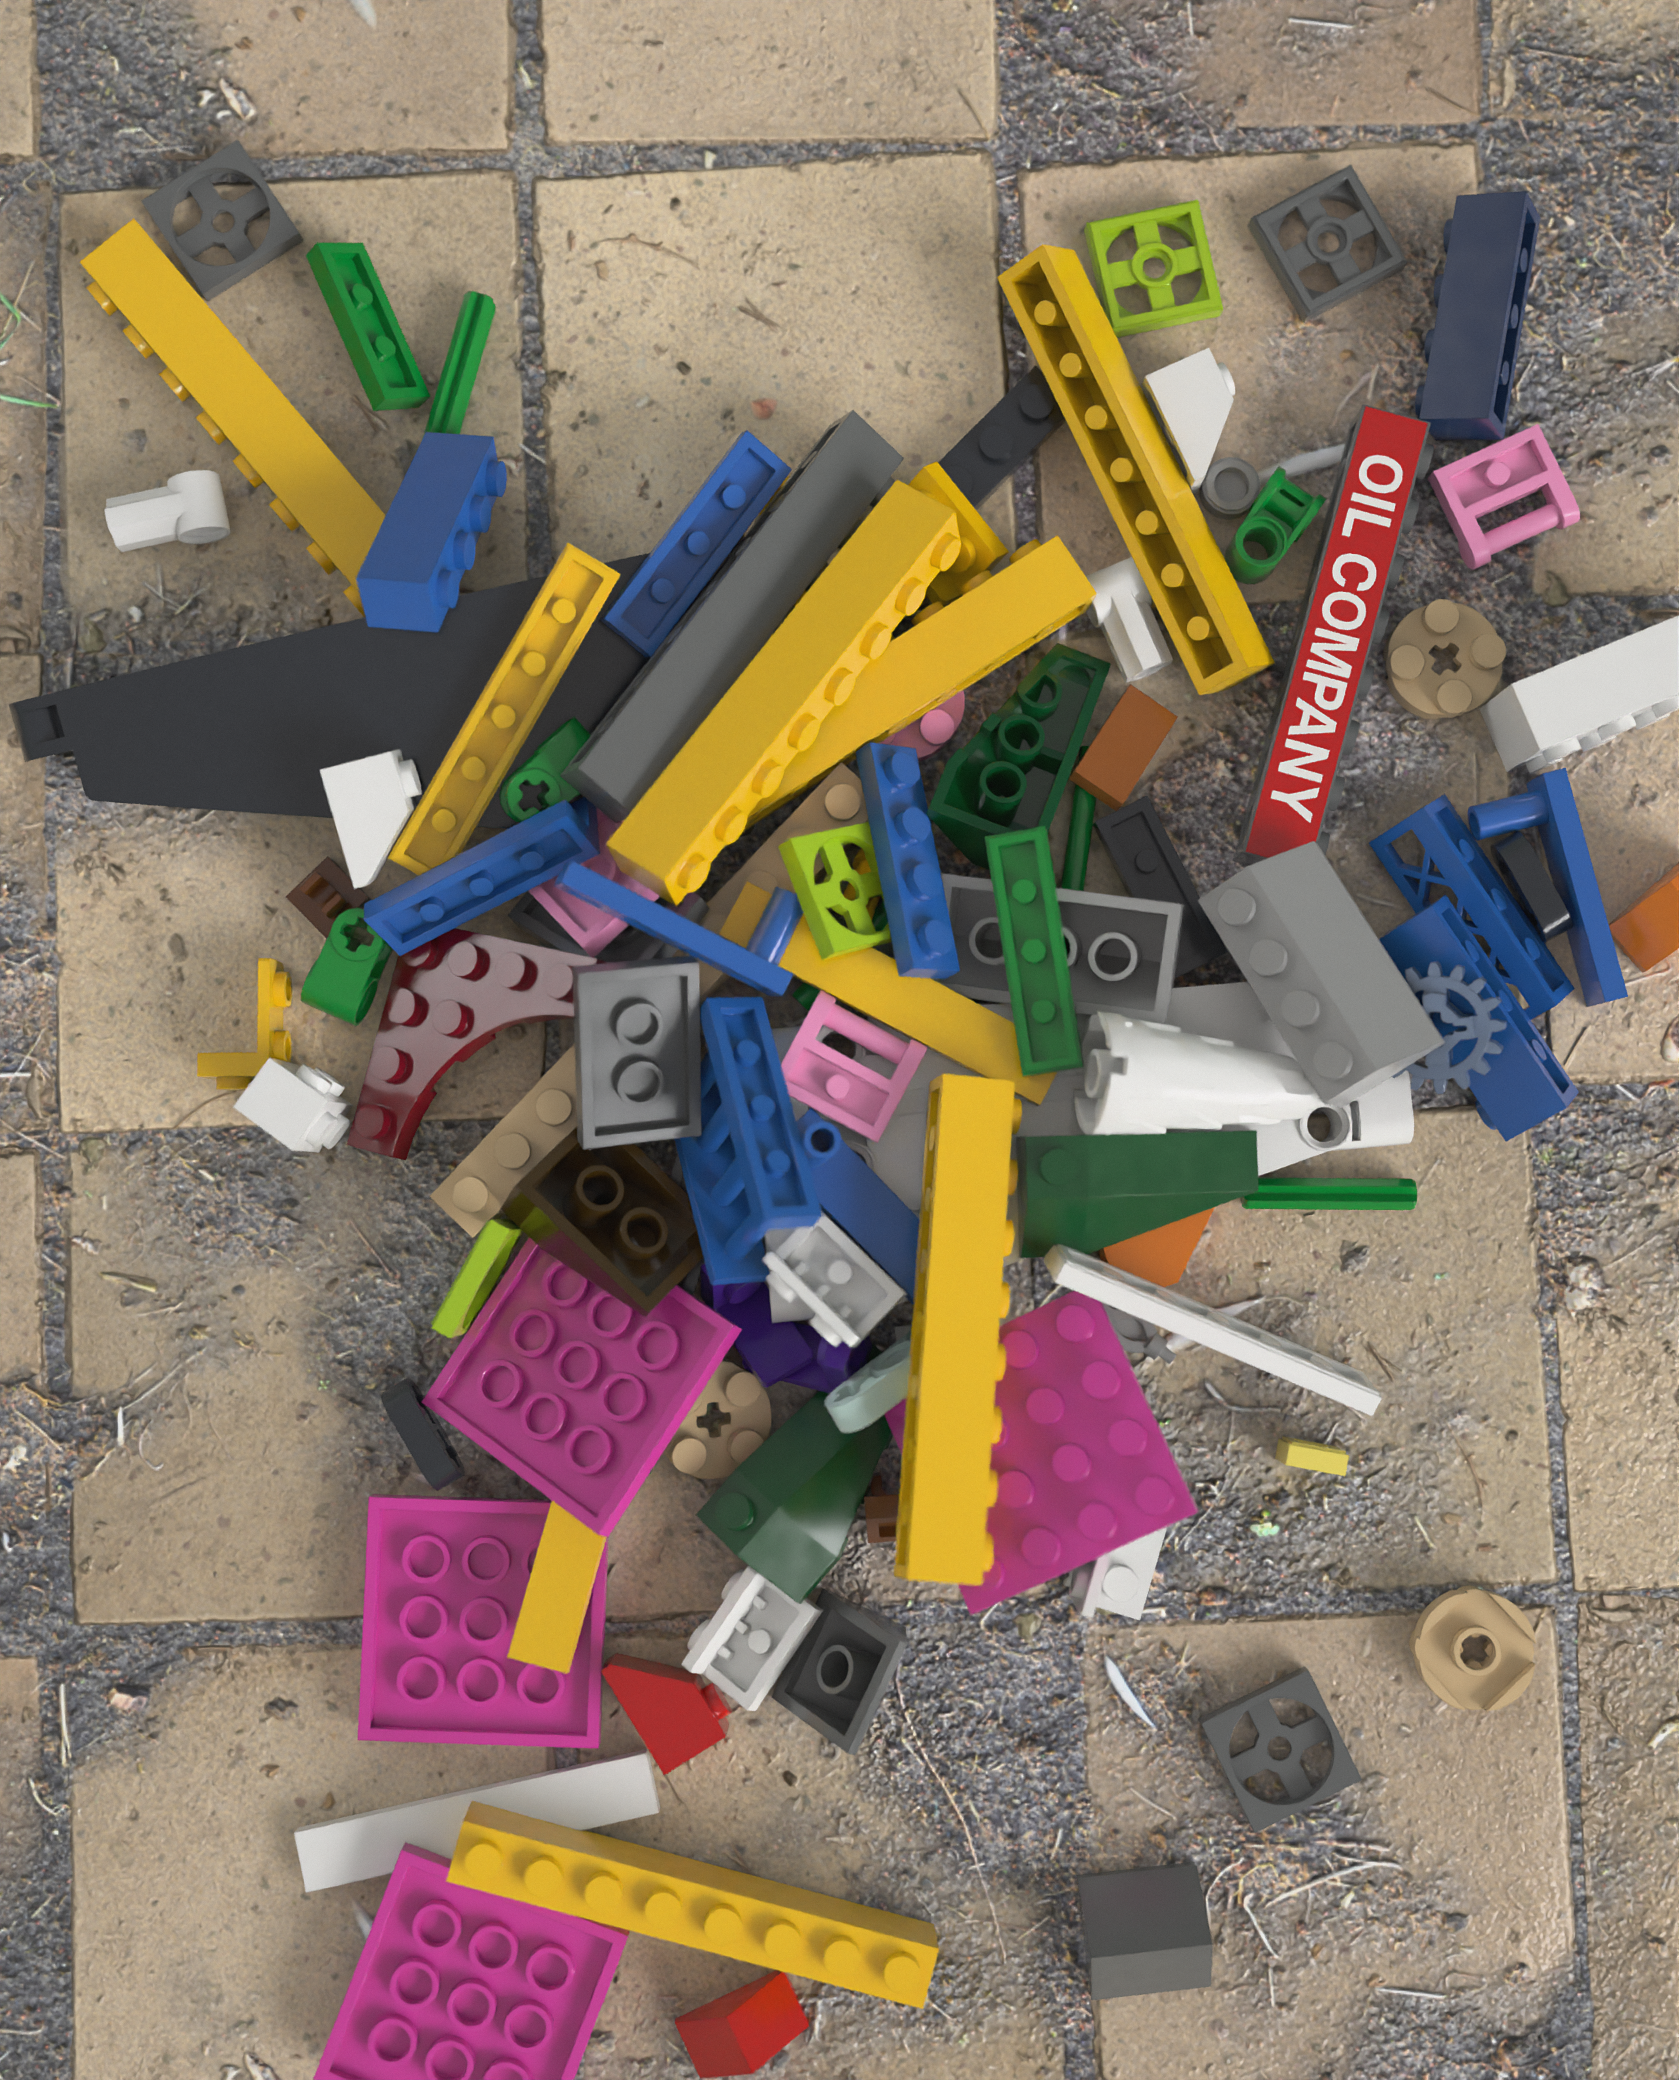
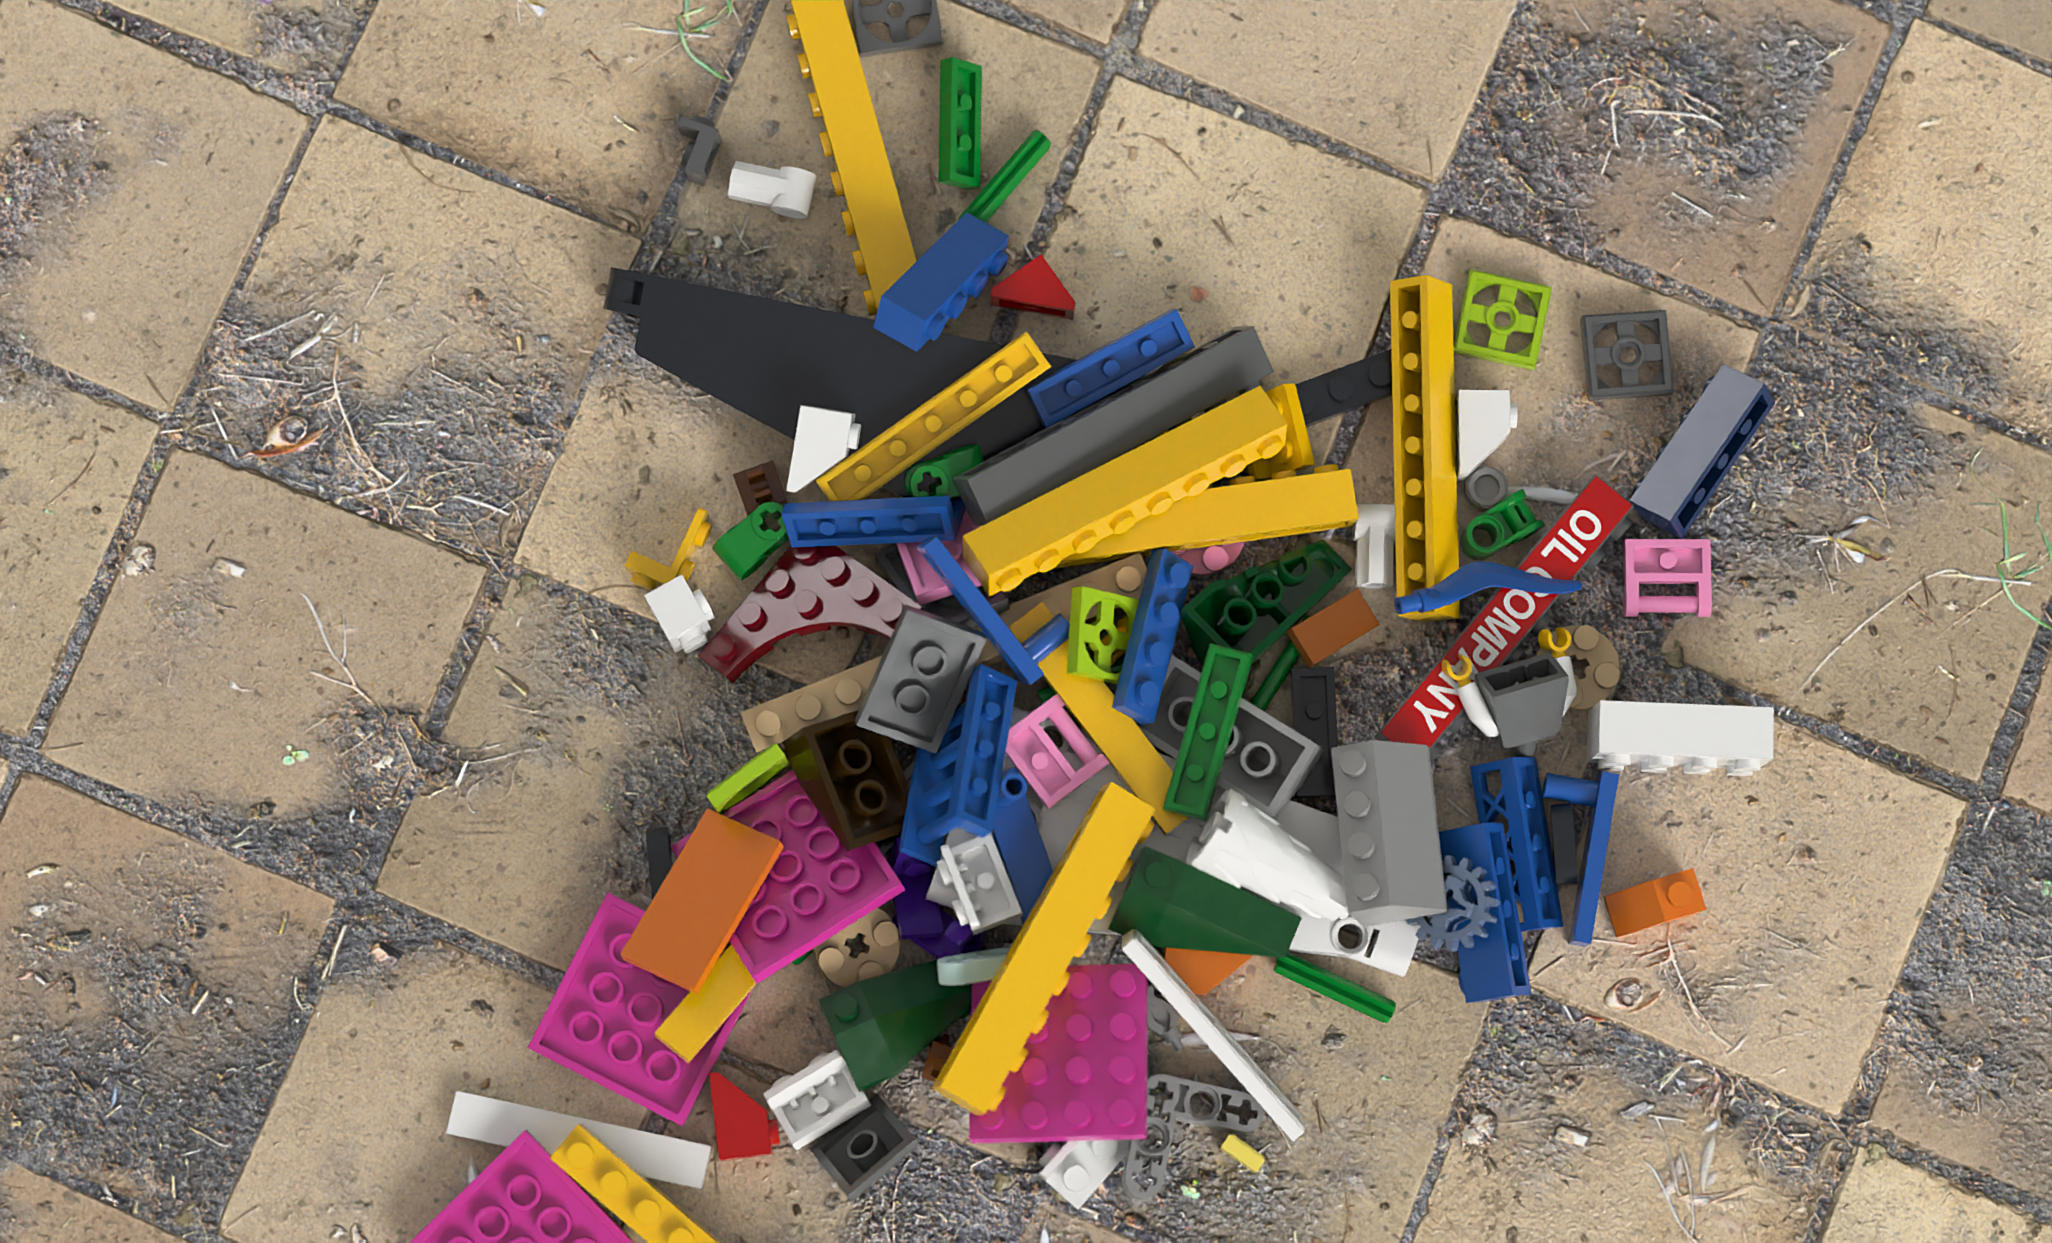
camera: 20 degrees right, 5 degrees down
none -> orange tile [620,808,784,994]
none -> dark grey bracket [677,115,722,186]
none -> red slope [990,255,1076,320]
none -> light grey beam [1122,1074,1264,1201]
none -> blue piece [1394,561,1582,615]
none -> dark grey torso [1441,627,1577,757]

